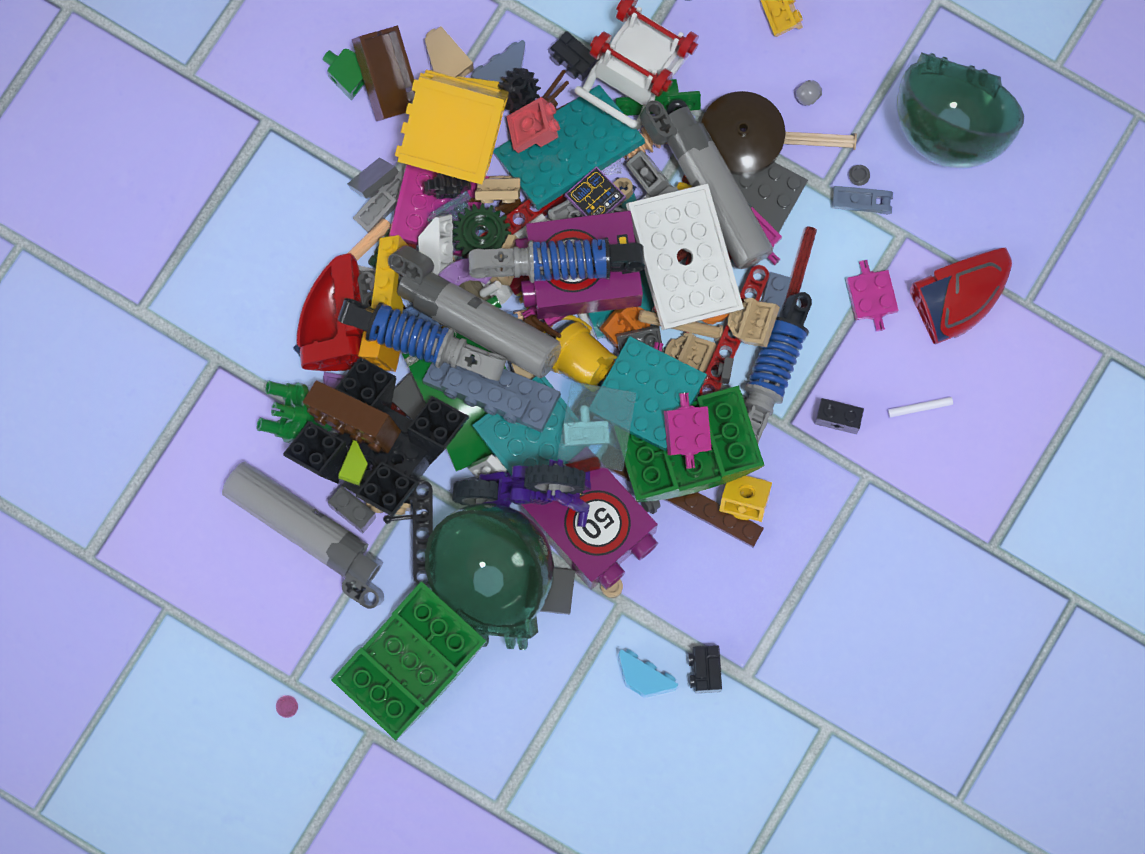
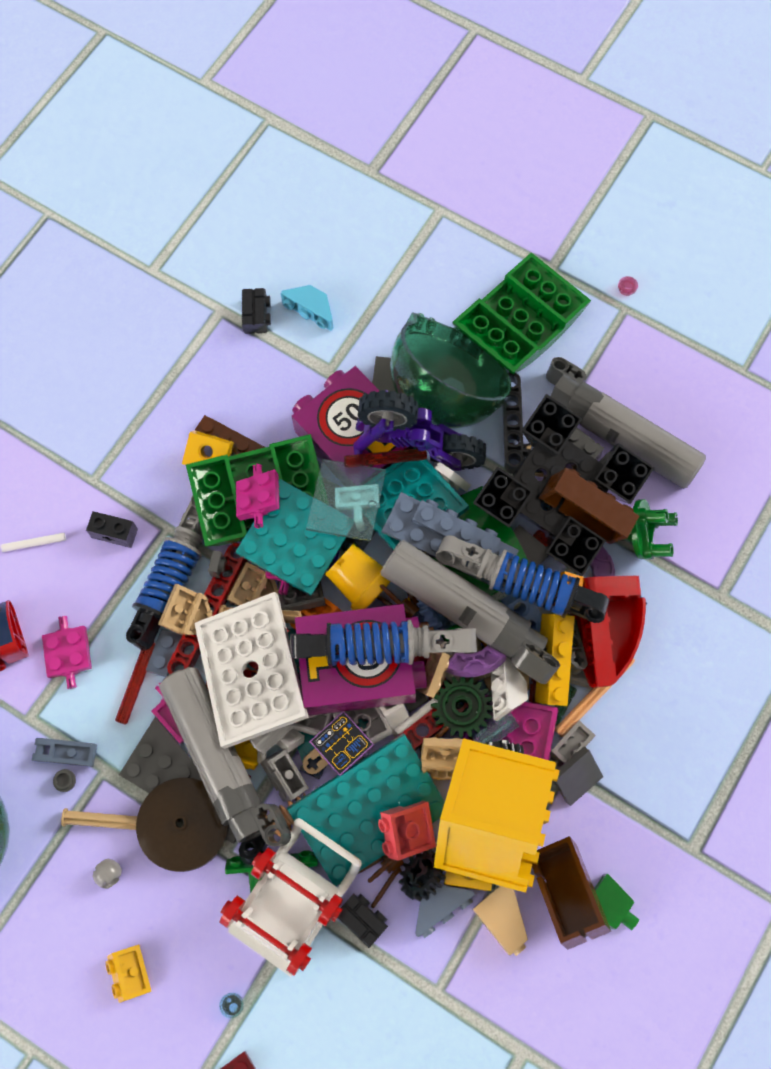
camera: 175 degrees left, 5 degrees down
lime tile [339,440,367,485] -> none

